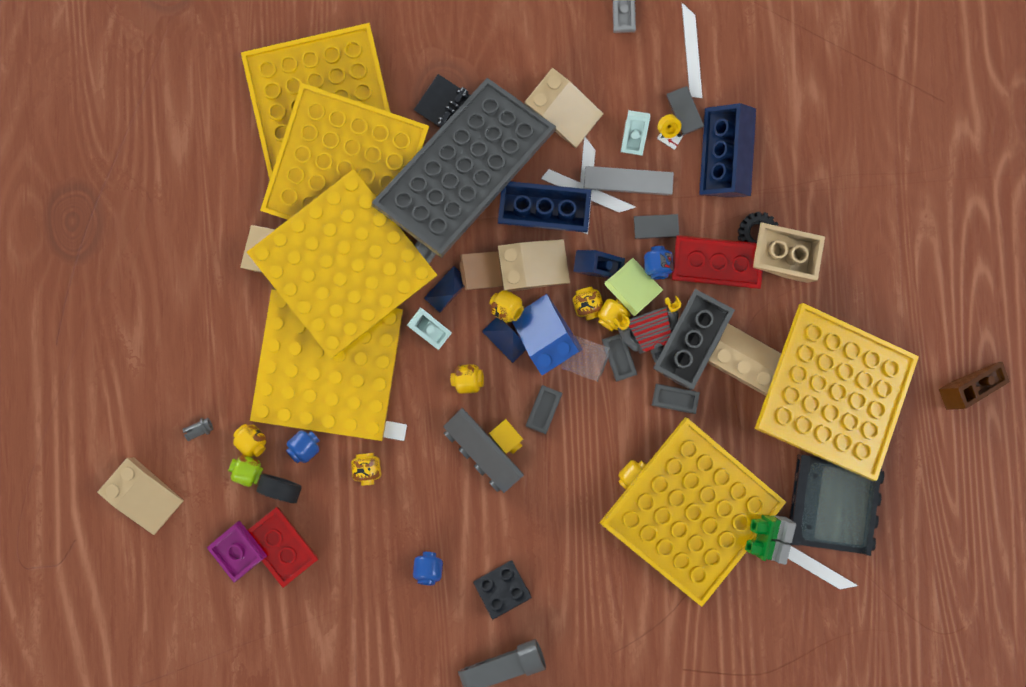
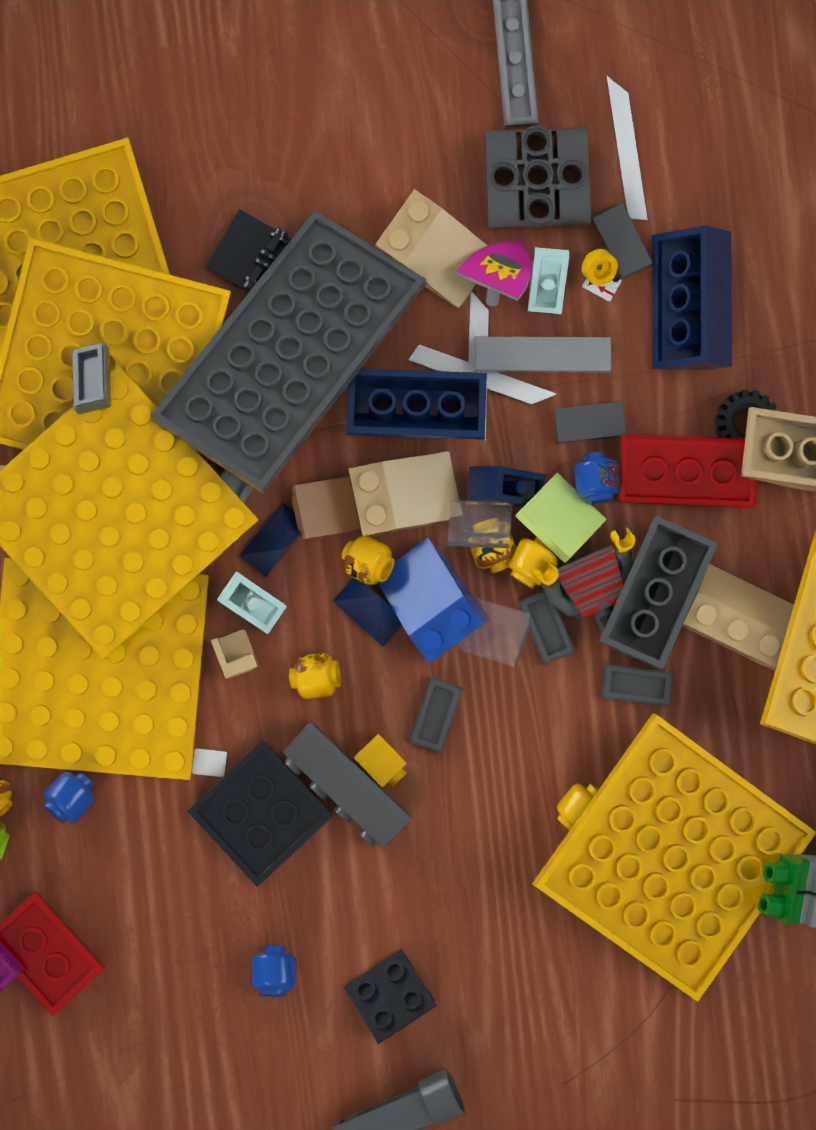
camera: 10 degrees left, 0 degrees up
black tyre [256,474,302,503] -> none
head [351,453,381,486] -> none
none -> tile [72,342,111,414]
none -> black plate [187,740,333,887]
none -> tan panel [211,630,260,679]
none -> clear piece [447,500,513,548]
none -> dark pink shield [456,240,532,306]
none -> dark grey connector [484,125,591,230]

